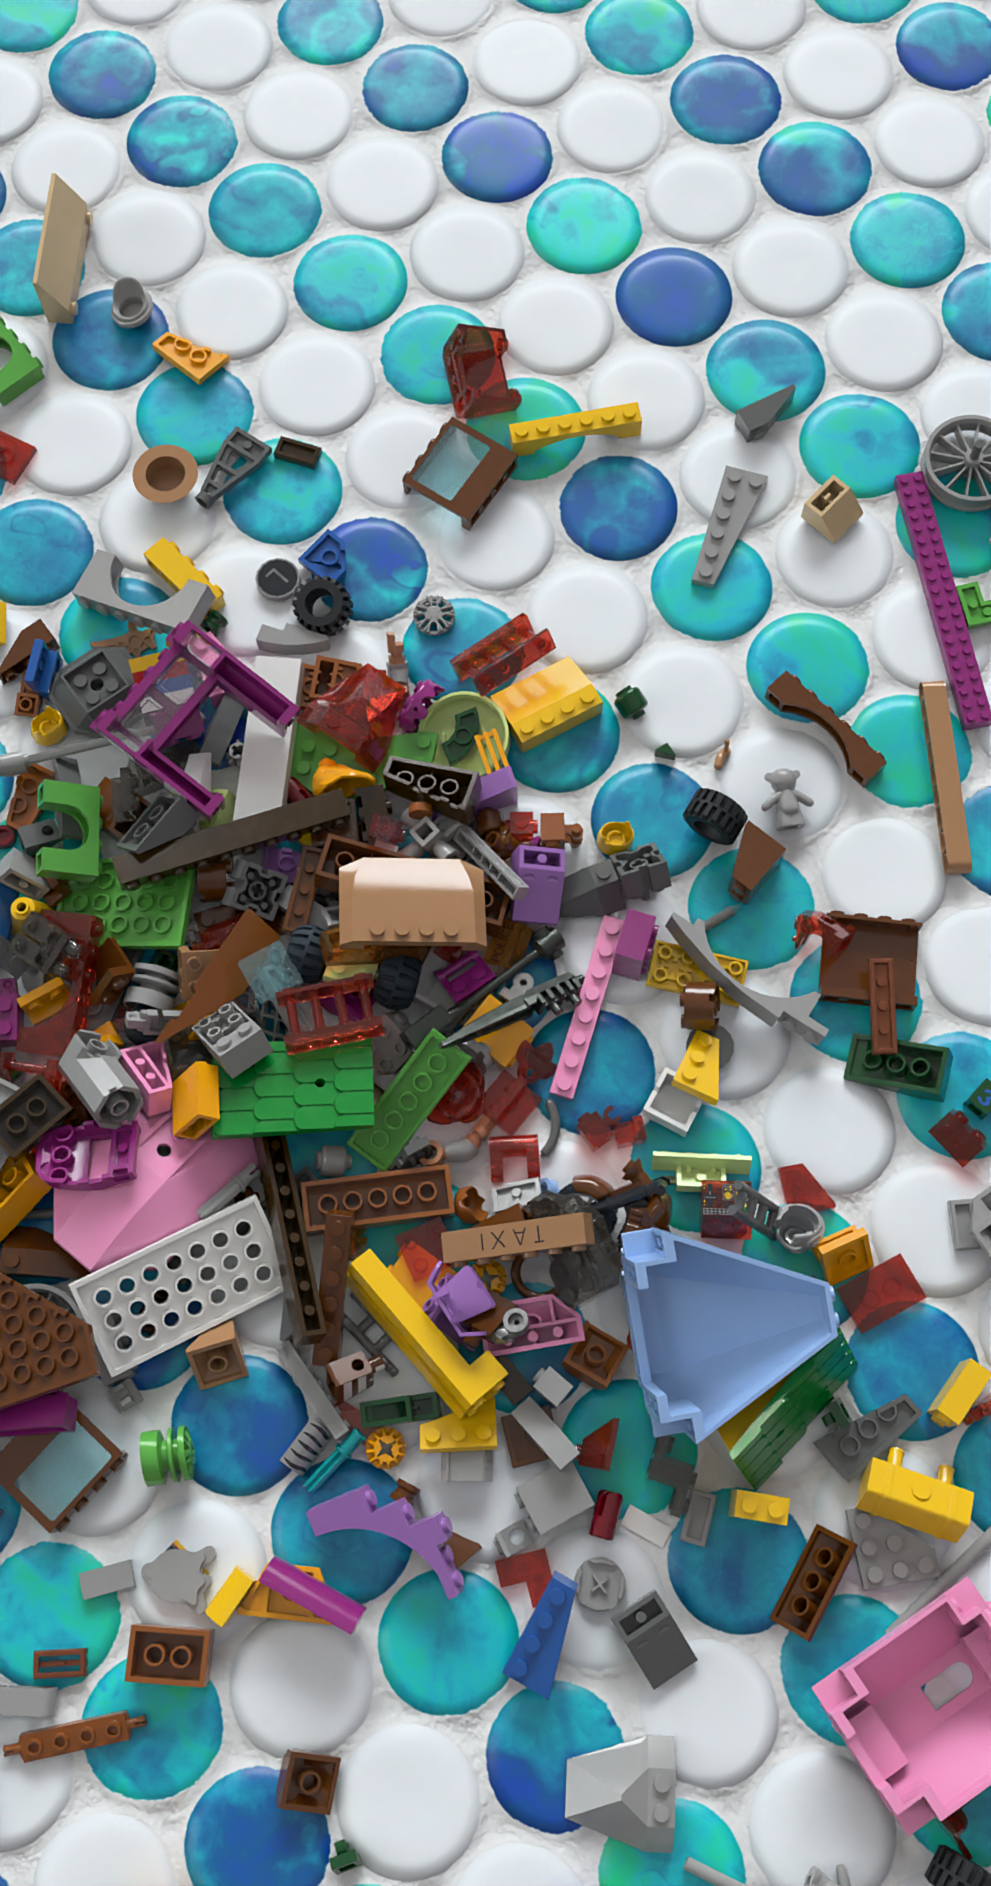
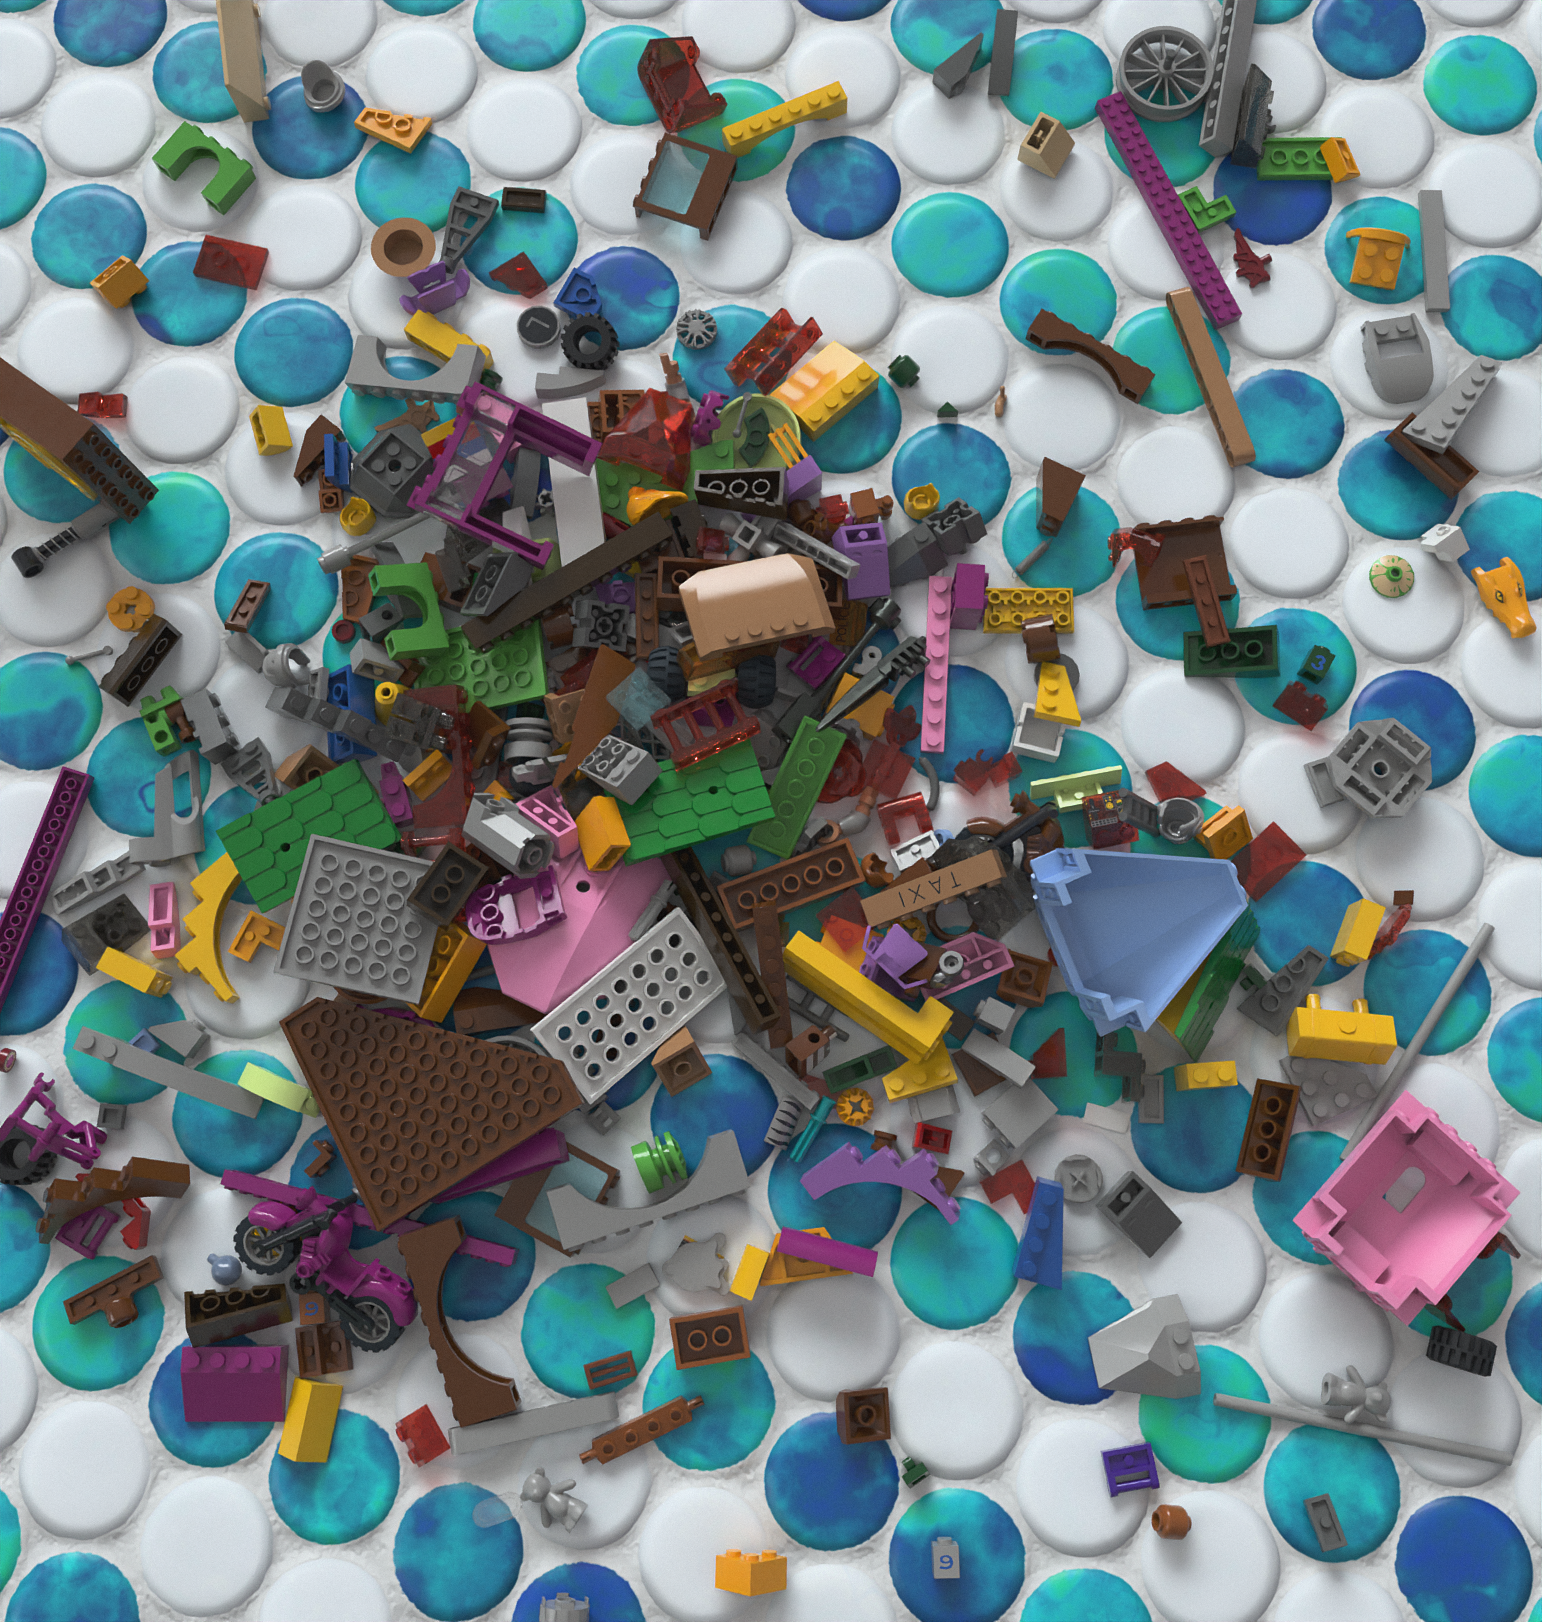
camera: 15 degrees left, 5 degrees up
dark orange tile [409,802,432,820] -> none
dark red arm [589,1489,623,1541] -> none
light grey slope [665,912,829,1046] -> none
black tyre [683,788,748,845] -> none
light grey wing [691,465,768,589] -> none
light grey piece [761,768,814,831] -> none
none -> medium lavender piece [399,261,470,316]
none -> clear red wing [489,251,548,299]
none -> light grey arch [546,1129,750,1252]
none -> light grey hinge [733,392,752,438]
none -> red slope [912,1122,952,1154]
none -> dark grey slope [987,9,1018,96]

